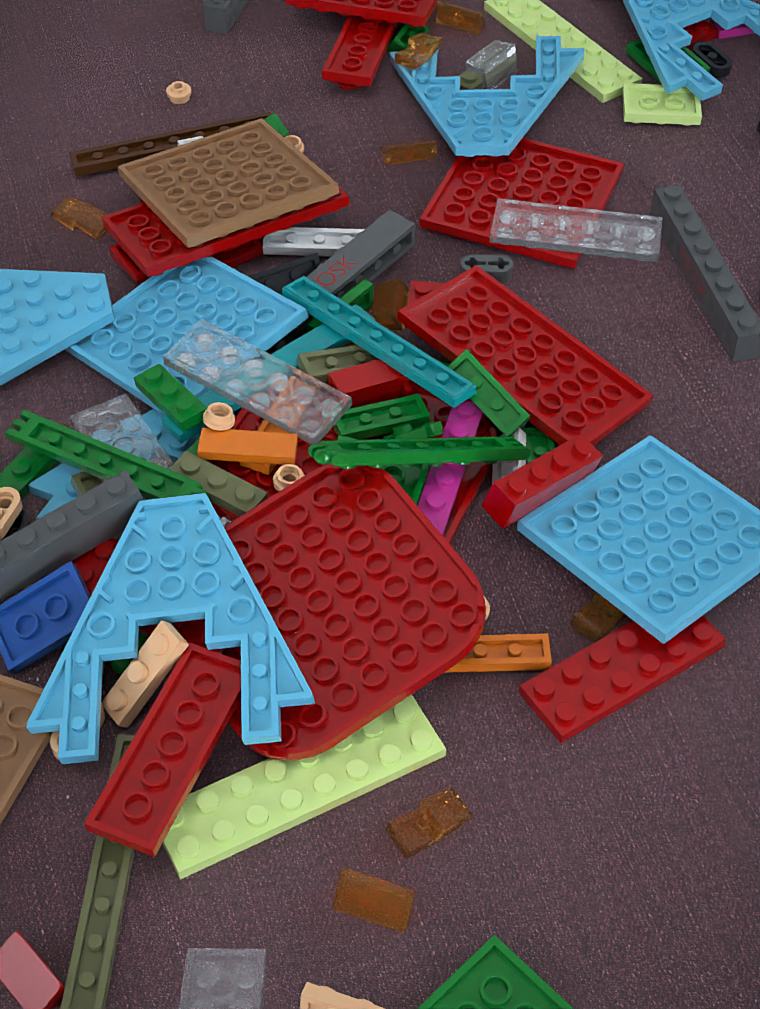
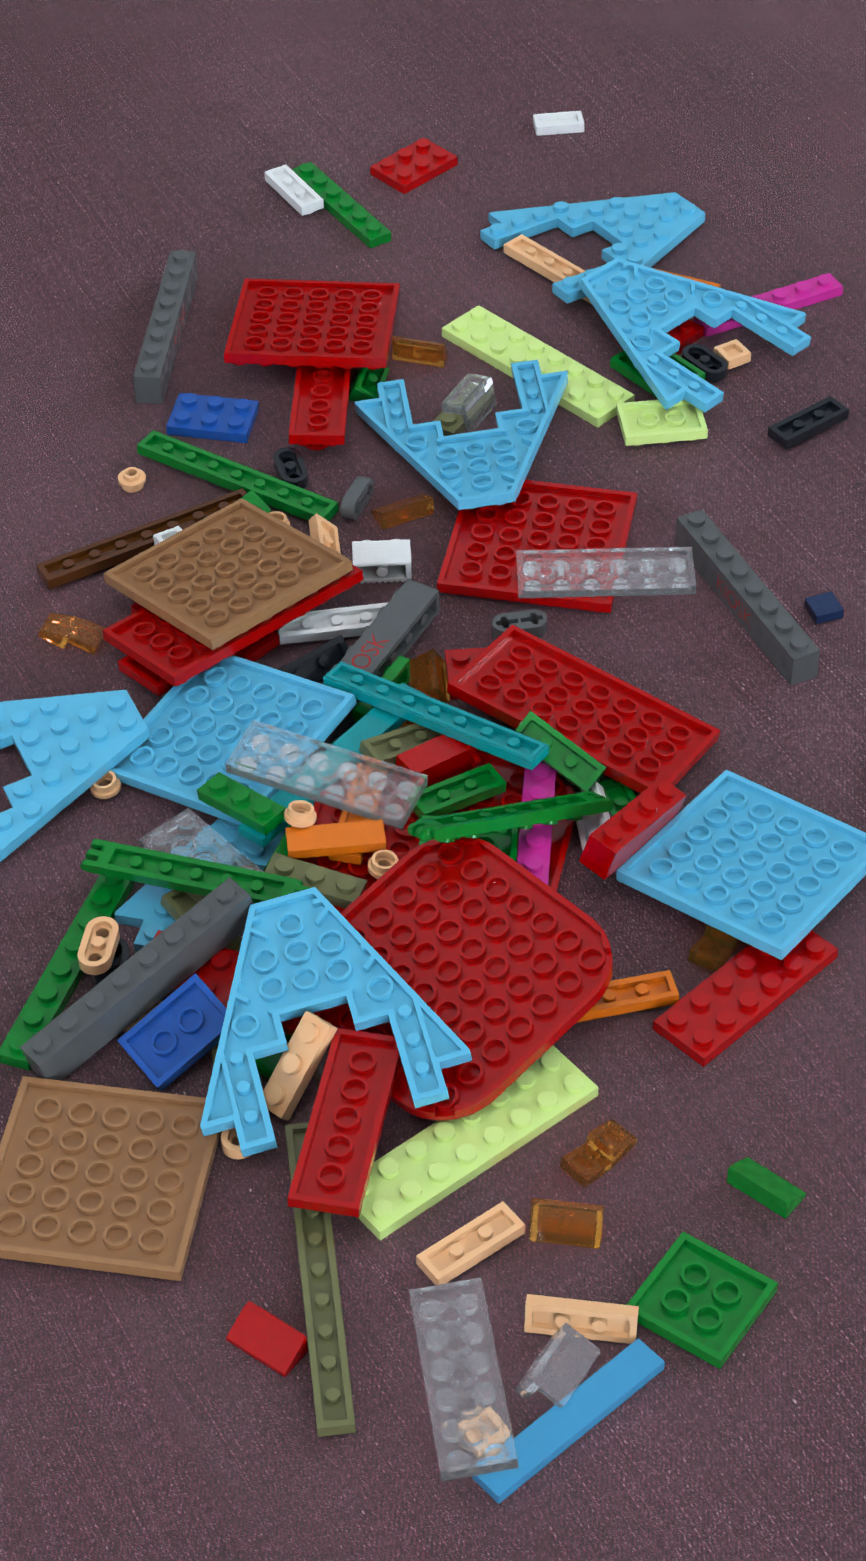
camera: 10 degrees left, 5 degrees down
green plate [383,421,444,439] -> none
clear orange slope [394,32,442,69] -> none
none -> light nougat plate [90,771,121,799]
none -> green plate [137,430,339,521]
none -> blue plate [166,393,259,443]
none -> black plate [273,447,309,488]
none -> light nougat plate [309,513,341,554]
none -> dark grey beam [340,475,374,520]
none -> white brick [352,539,412,584]
none -> light nougat plate [416,1201,525,1288]
none -> light nougat plate [714,339,751,370]
none -> green slope [727,1157,806,1219]

